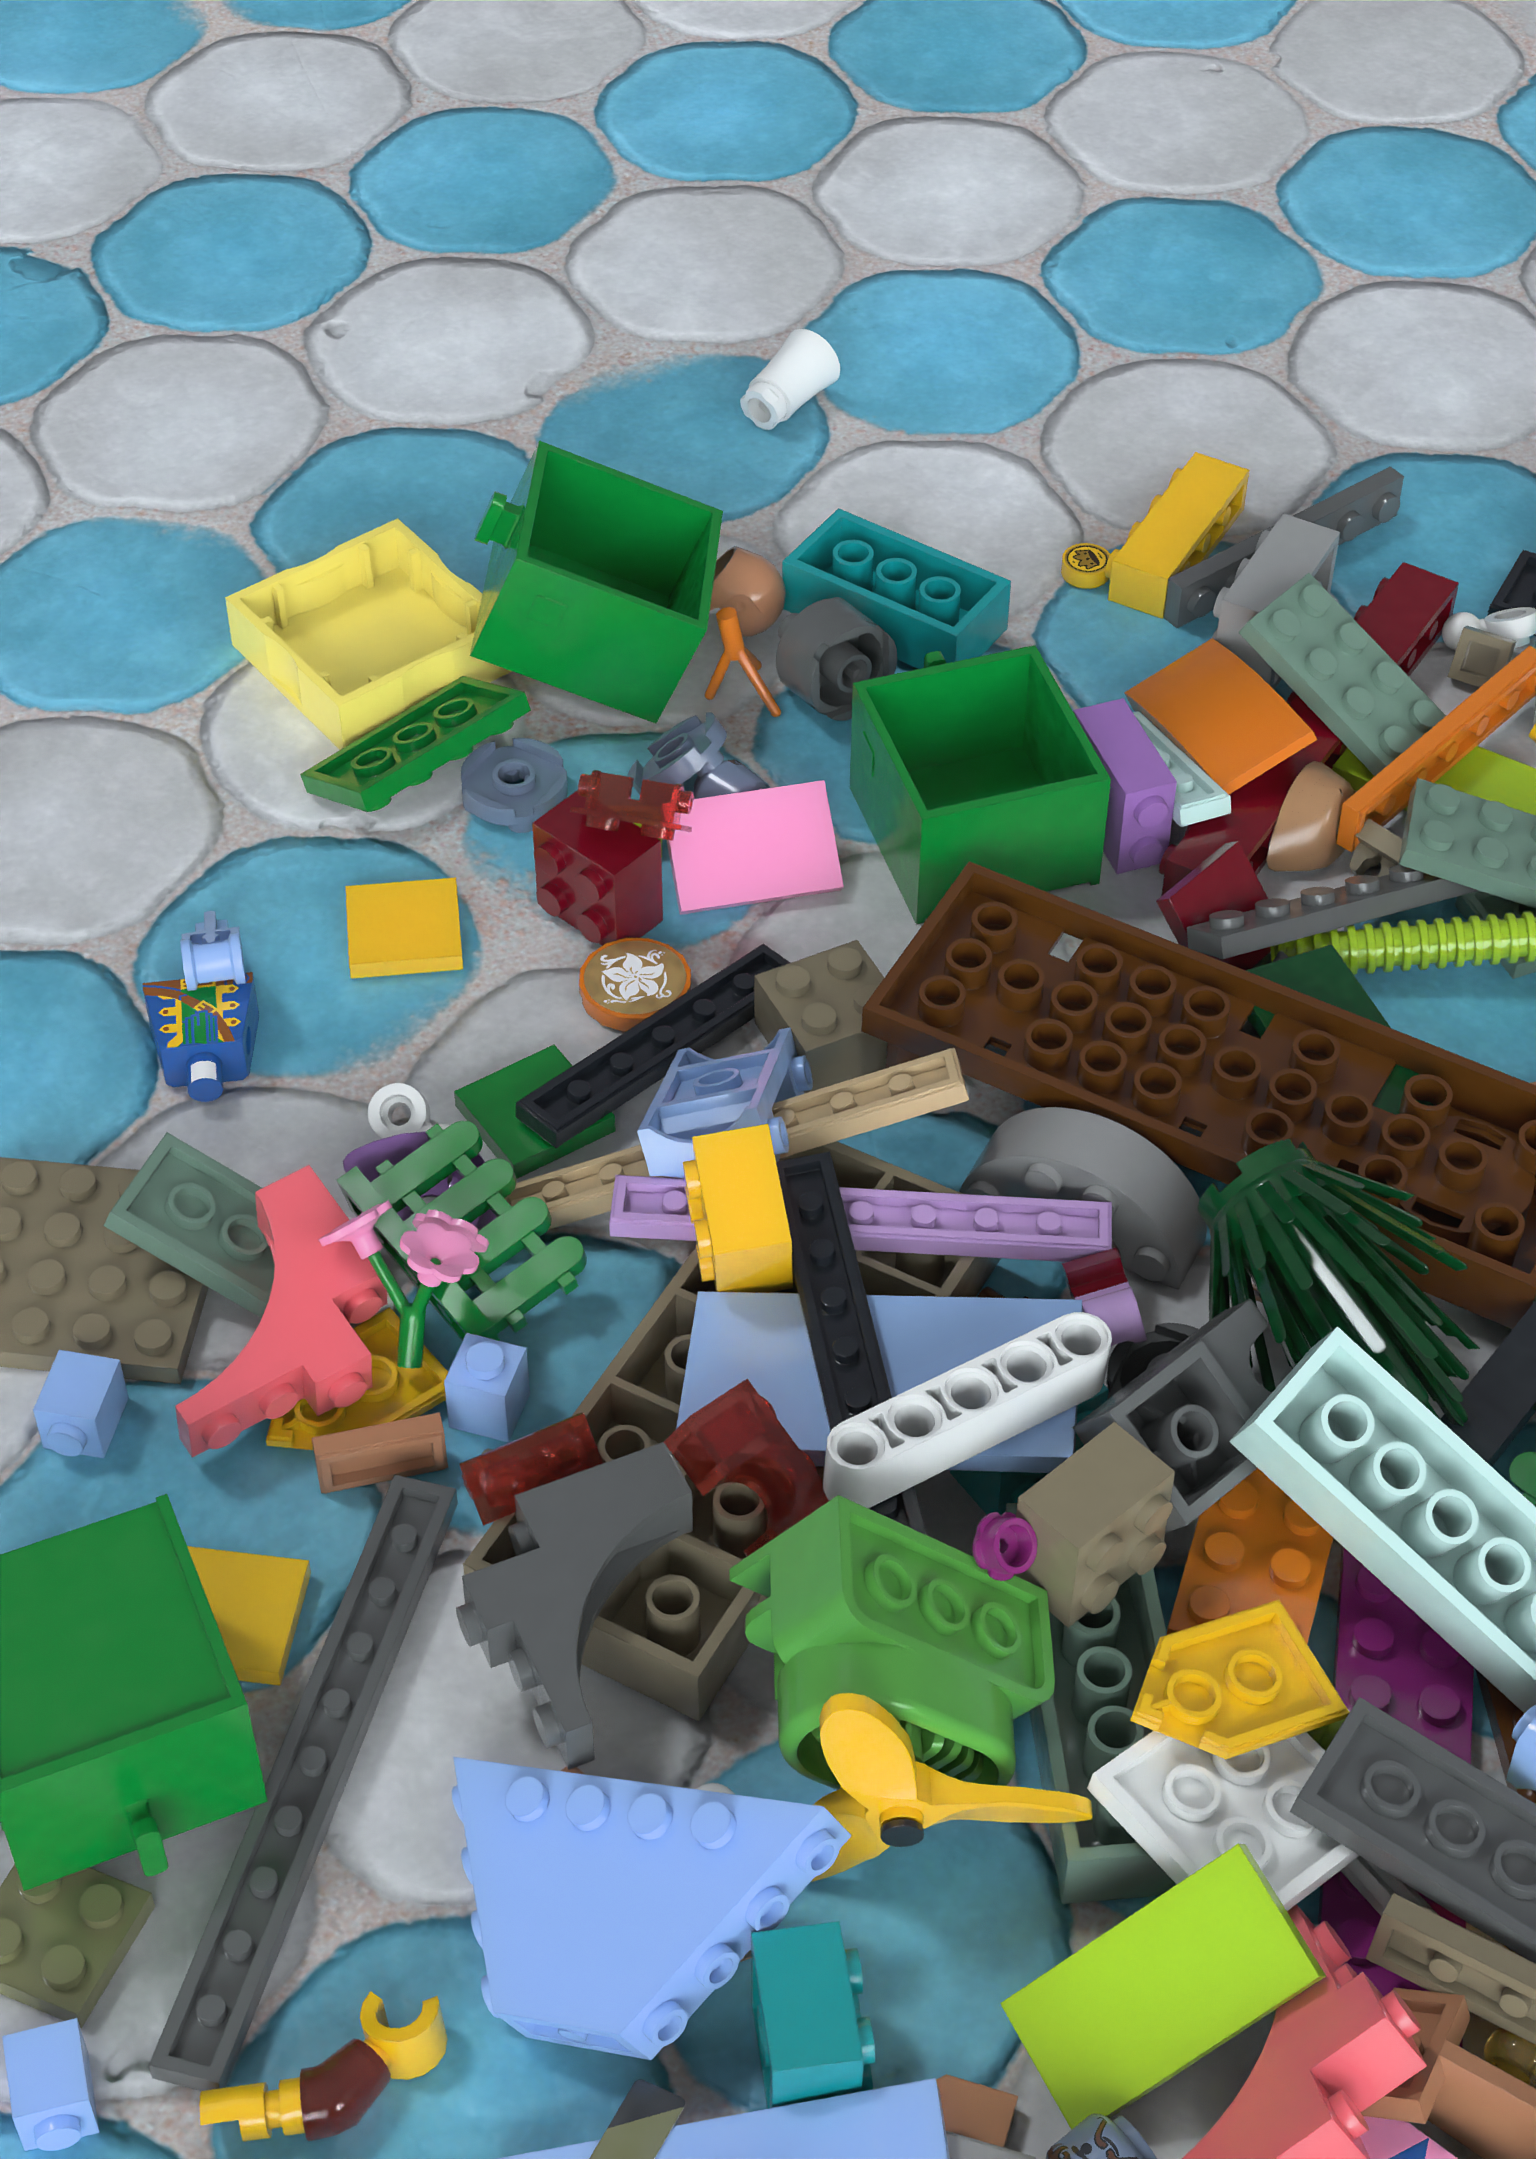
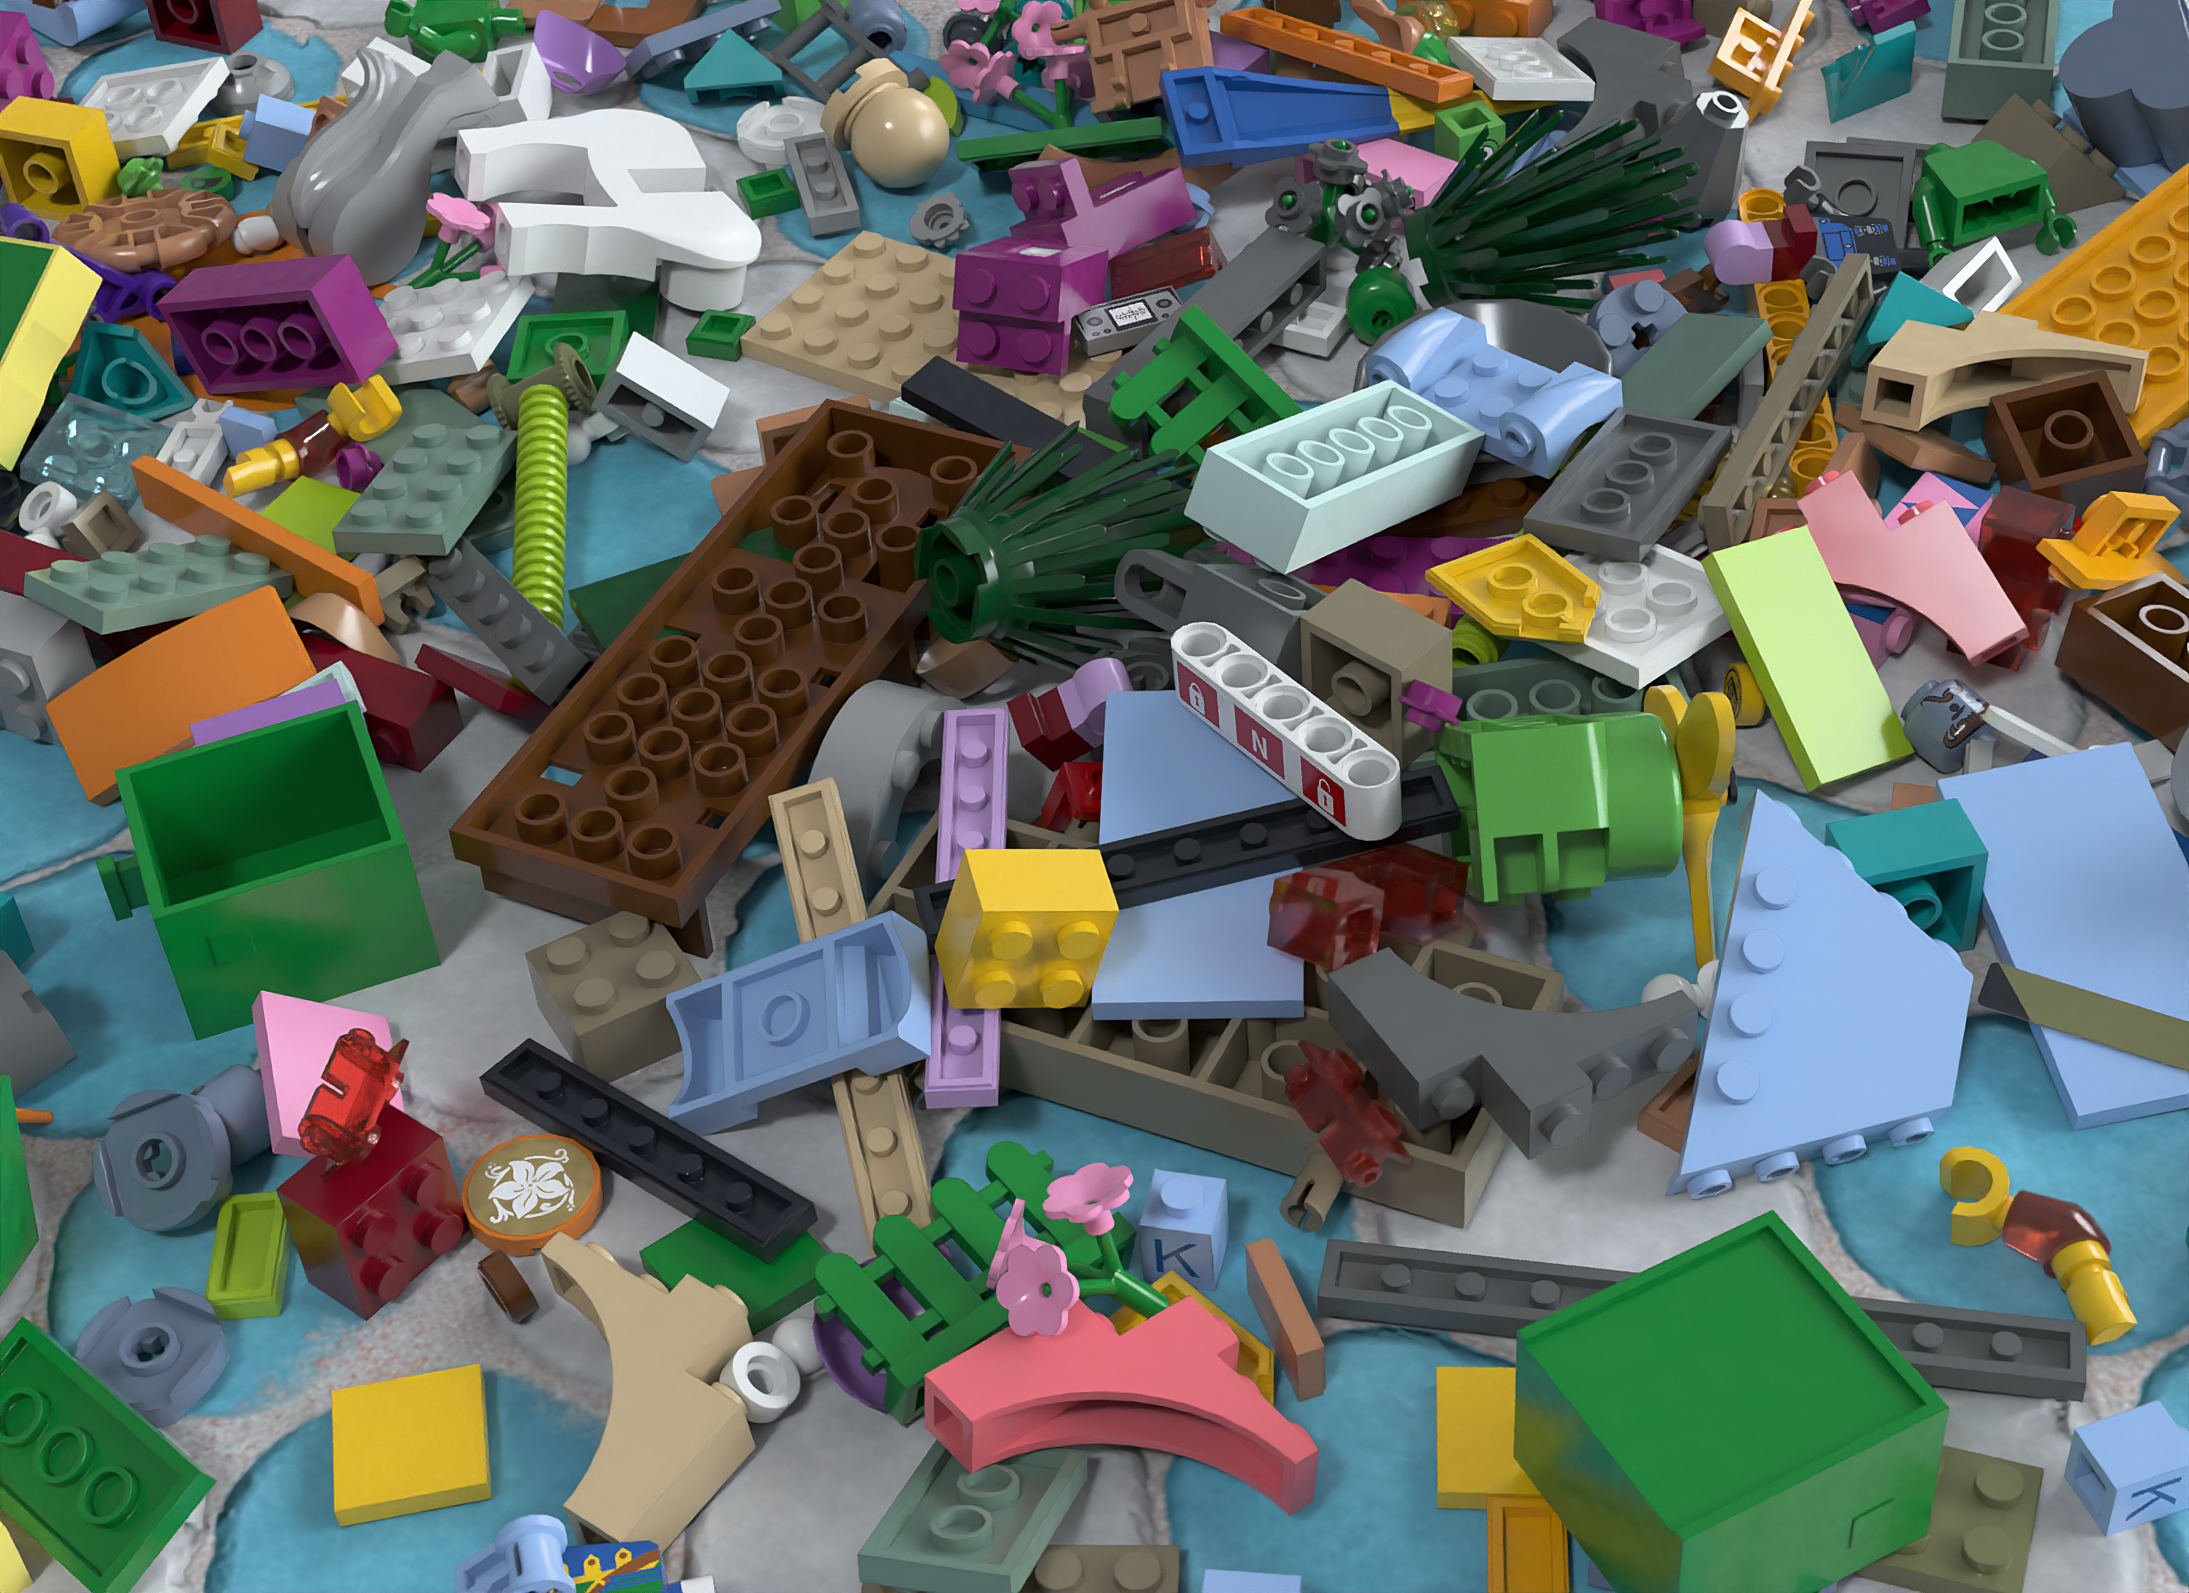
camera: 90 degrees left, 5 degrees down
none -> reddish brown tile [476,1248,539,1323]
none -> tan arch [540,1231,756,1555]

